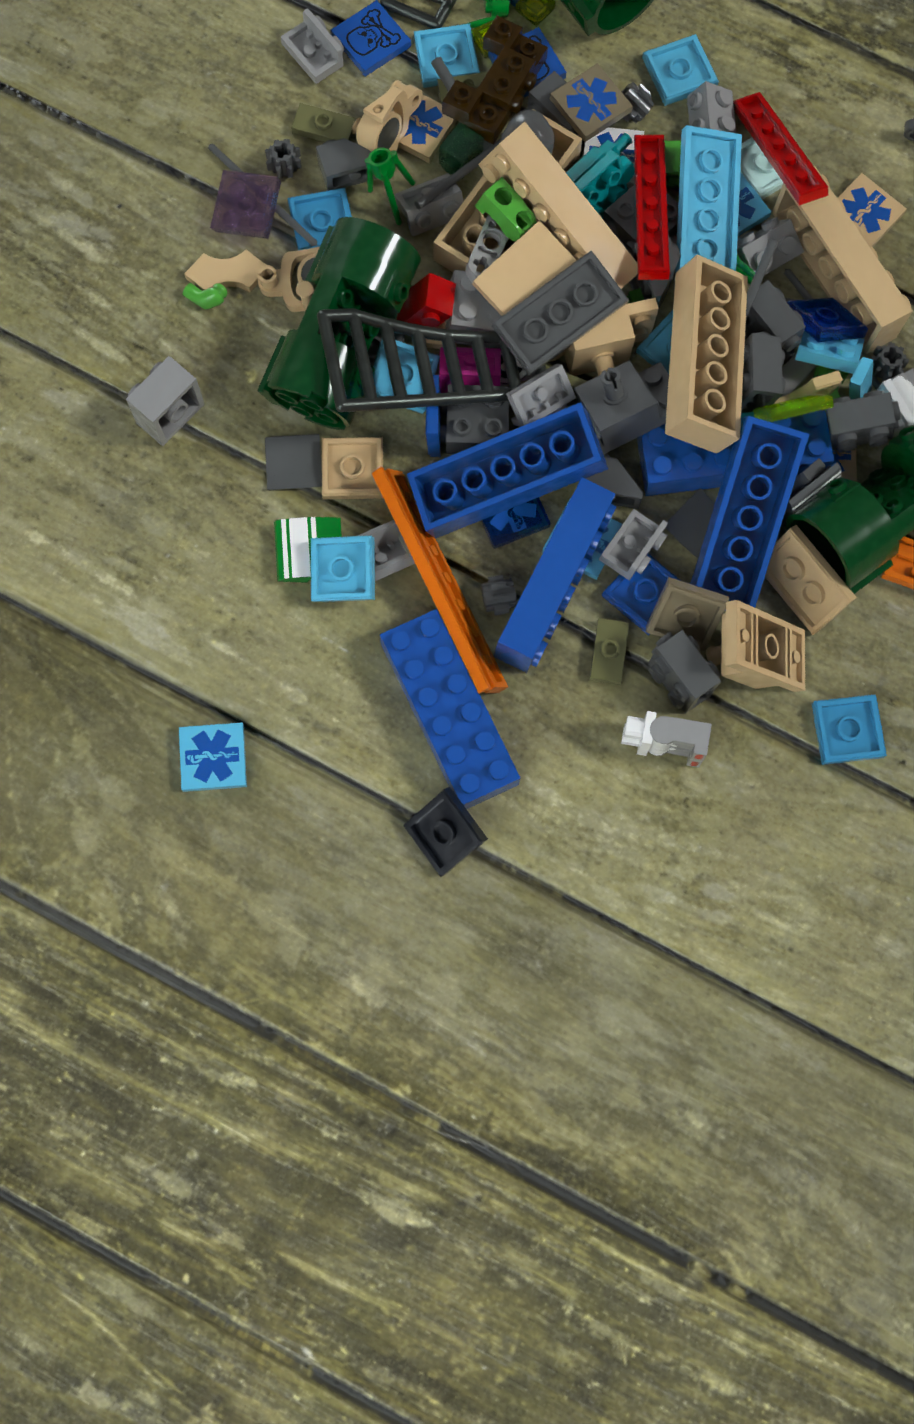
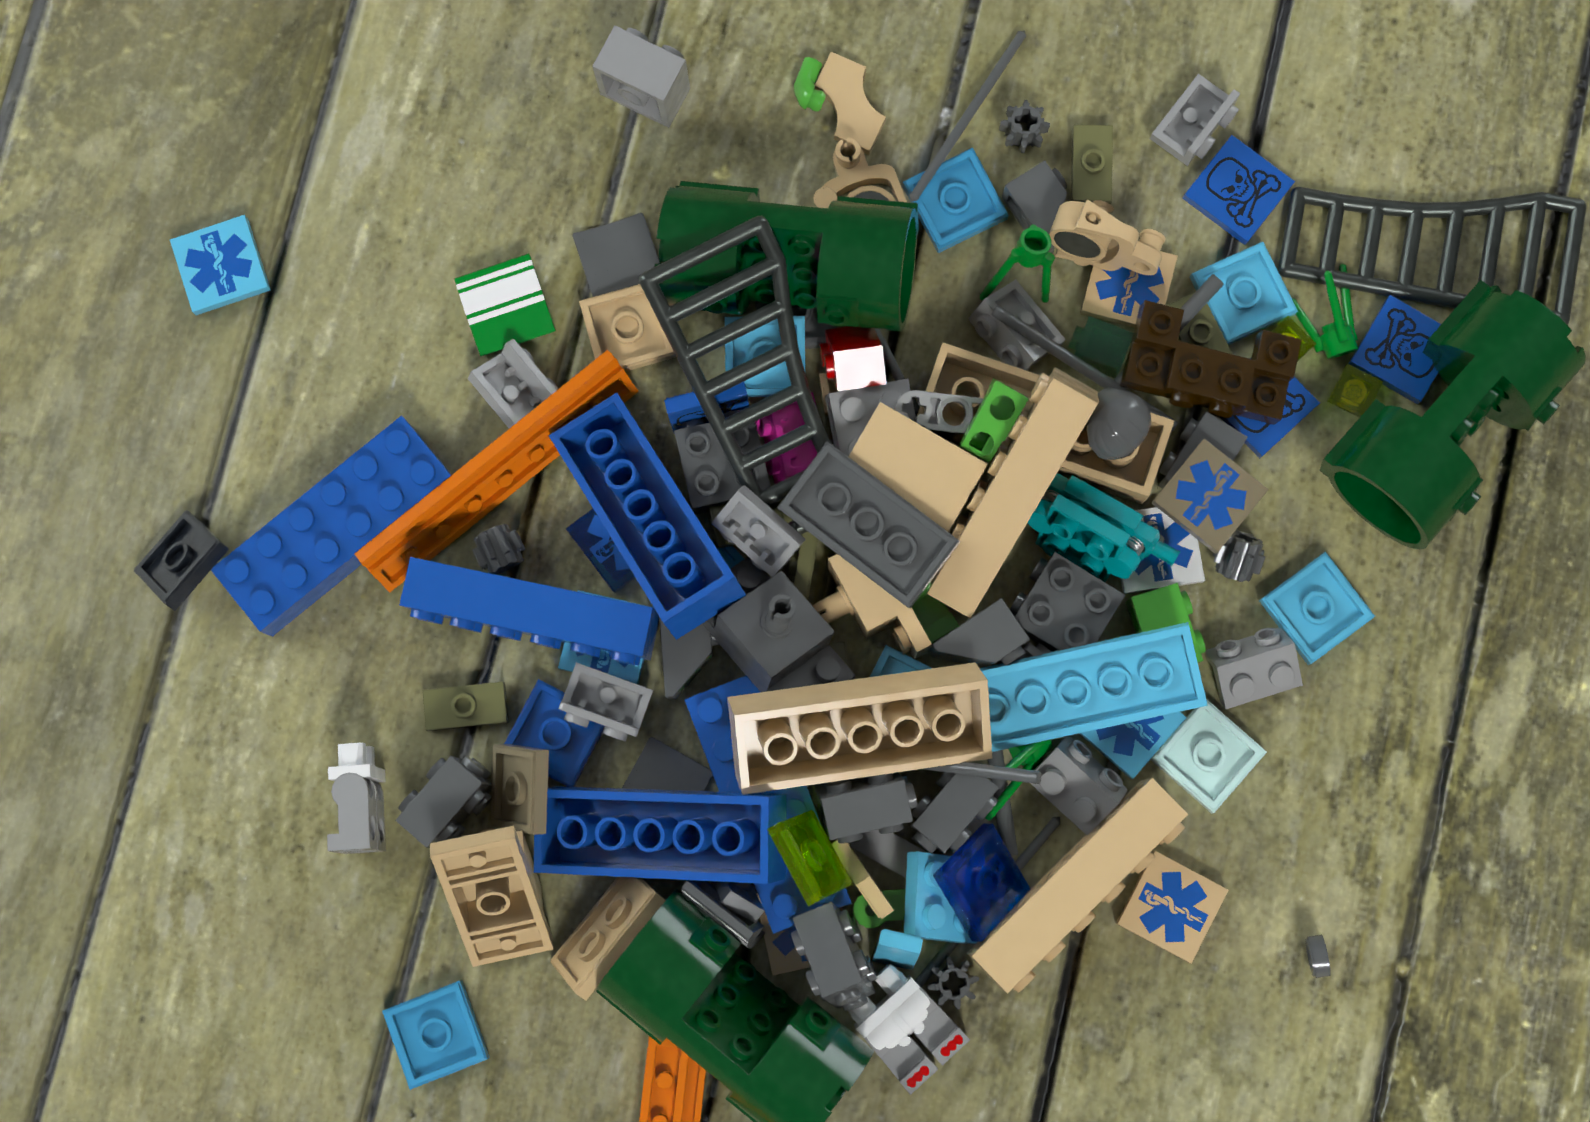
camera: 85 degrees right, 5 degrees up
clear purple plate [210,170,281,239] -> none
medium azure tile [311,535,375,602] -> none
red tile [634,135,670,280] -> none
red tile [733,92,829,206] -> none

